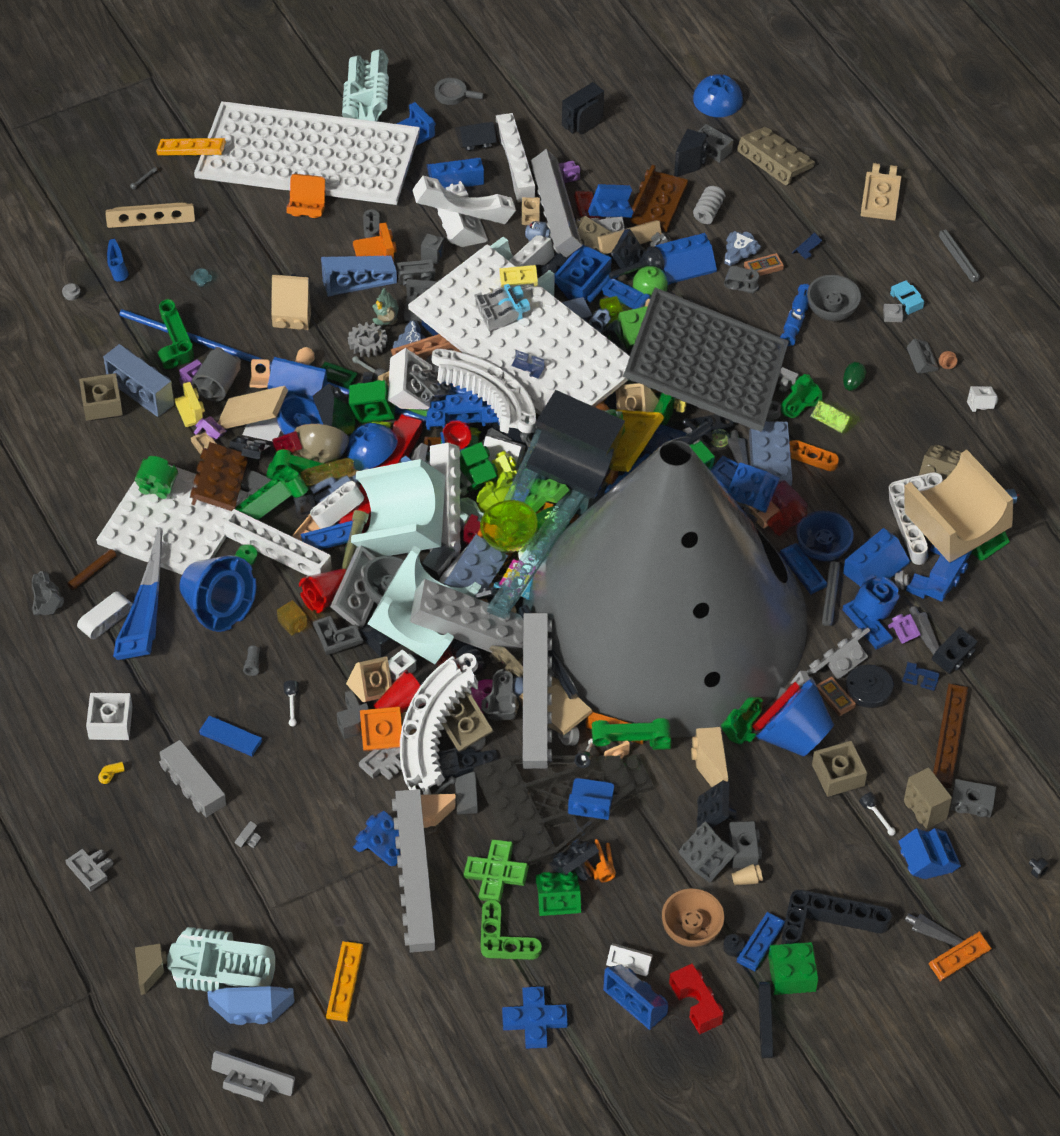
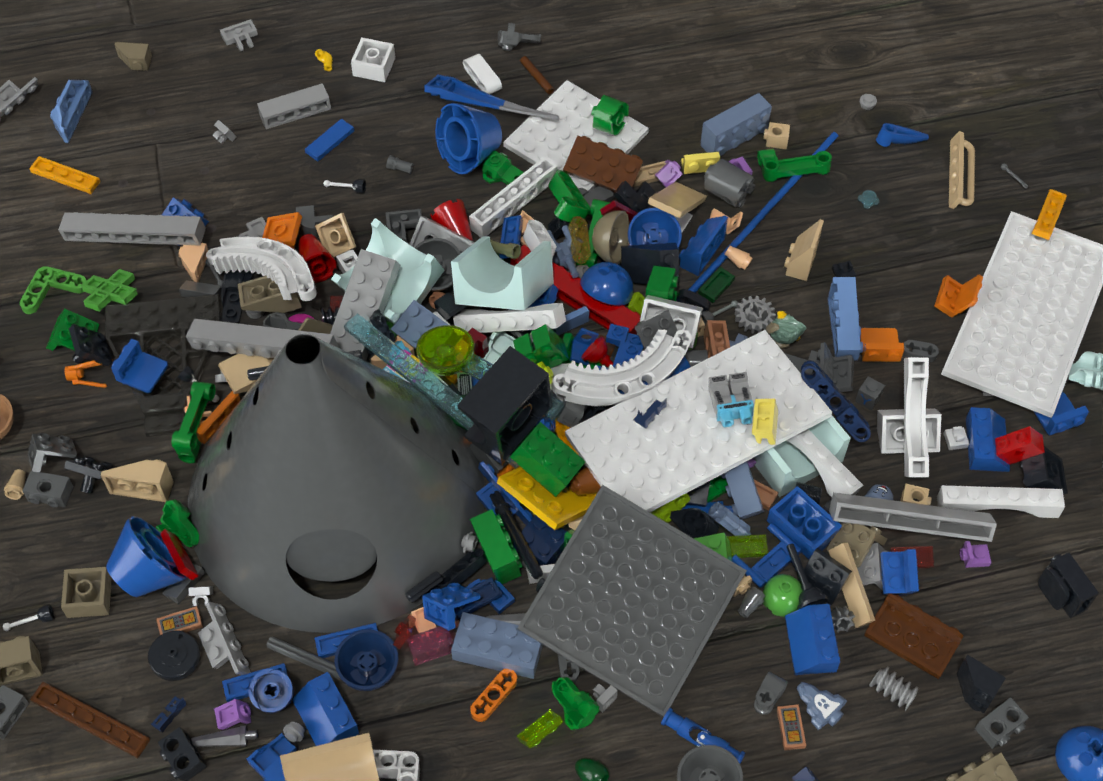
camera: 105 degrees right, 5 degrees up
dark tan brick [79,373,123,421] -> none
light aqua connector [167,927,275,991] -> none
clear yellow brick [277,600,307,636] -> none
light grey tile [411,443,430,465] -> none
none -> tan brick [763,122,790,149]
none -> dark blue piece [801,360,871,442]
none -> red brick [995,426,1045,465]

